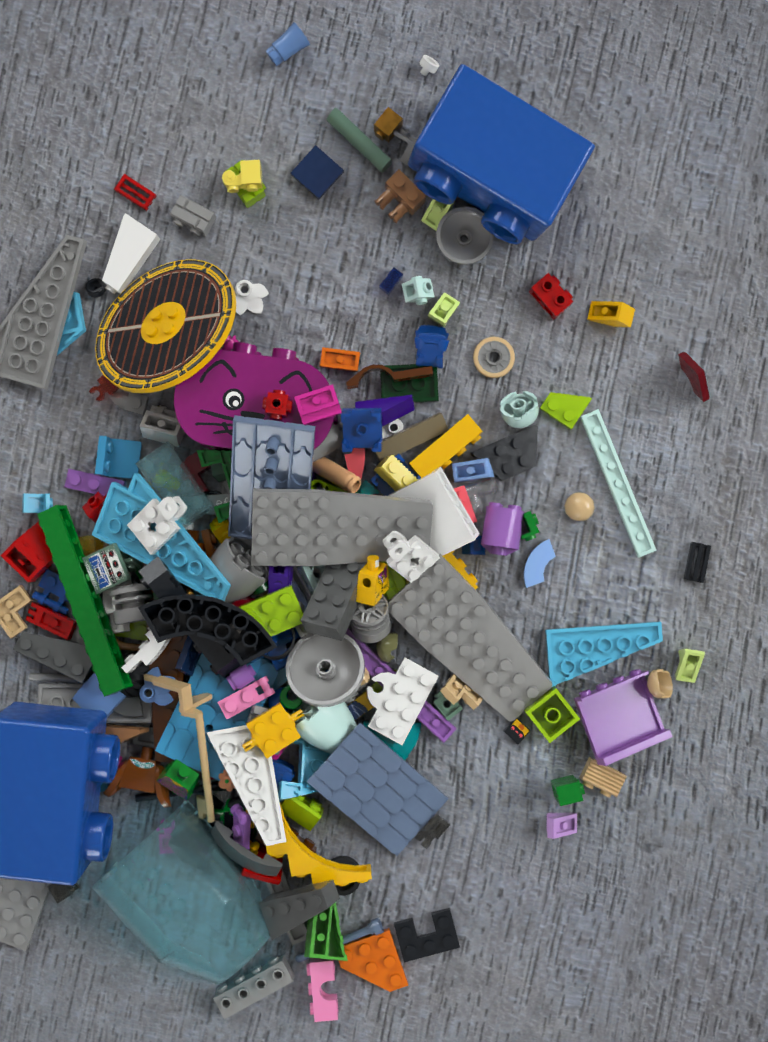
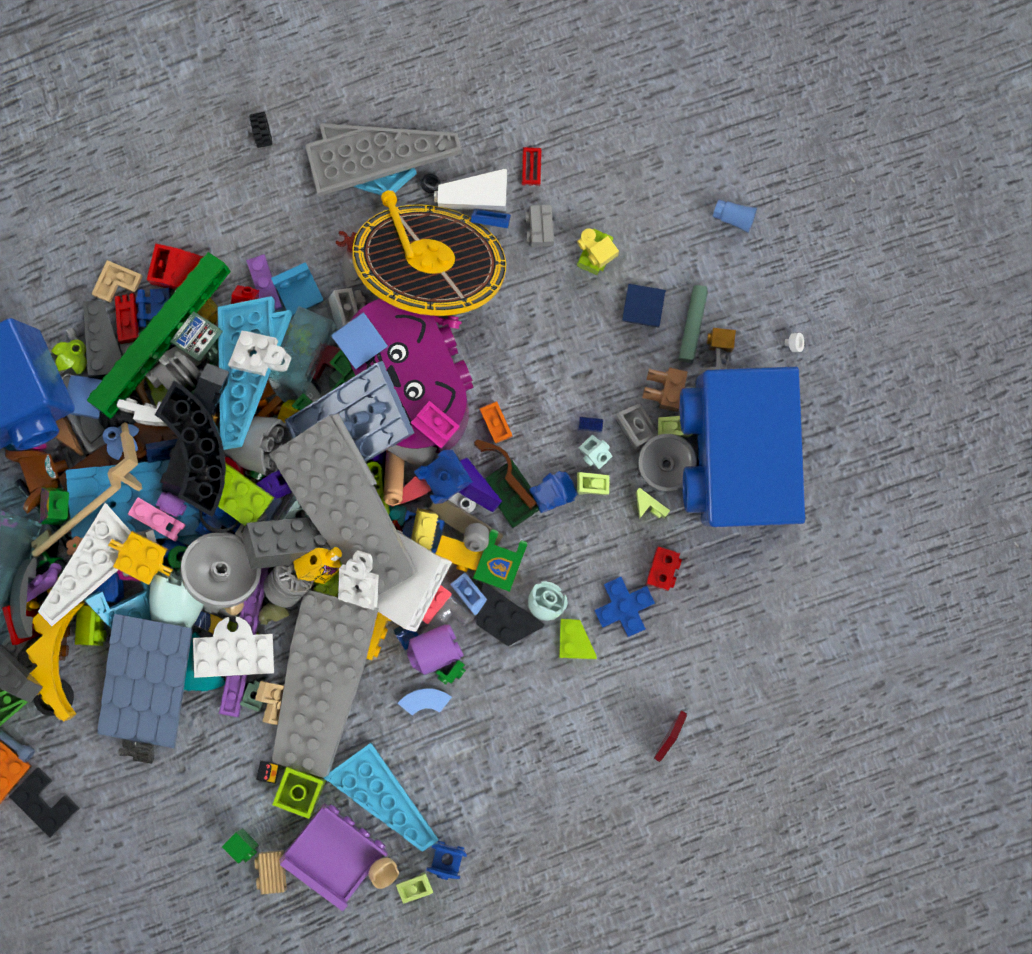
camera: 60 degrees right, 5 degrees down
medium azure bracket [22,493,53,513] -> none
white plate [235,280,269,315] -> none
red brick [262,390,293,420] -> none
wheel [473,337,515,378] -> none
lavender slope [546,813,577,839] -> none
tan hair [564,492,595,521] -> none
light aqua tile [580,409,657,558] -> none
yellow slope [587,301,635,328] -> none
black tile [684,542,711,583] -> none
none -> lime plate [51,339,87,375]
none -> medium blue slope [331,312,388,369]
none -> light grey bar [332,413,377,486]
none -> yellow piece [381,190,414,259]
none -> blue piece [426,841,467,880]
none -> light grey head [463,523,490,552]
none -> blue tile [471,209,511,228]
none -> green flag [473,529,527,592]
none -> blue plate [594,577,655,637]
none -> light grey slope [615,403,658,451]
none -> yellowish green slope [636,488,670,519]

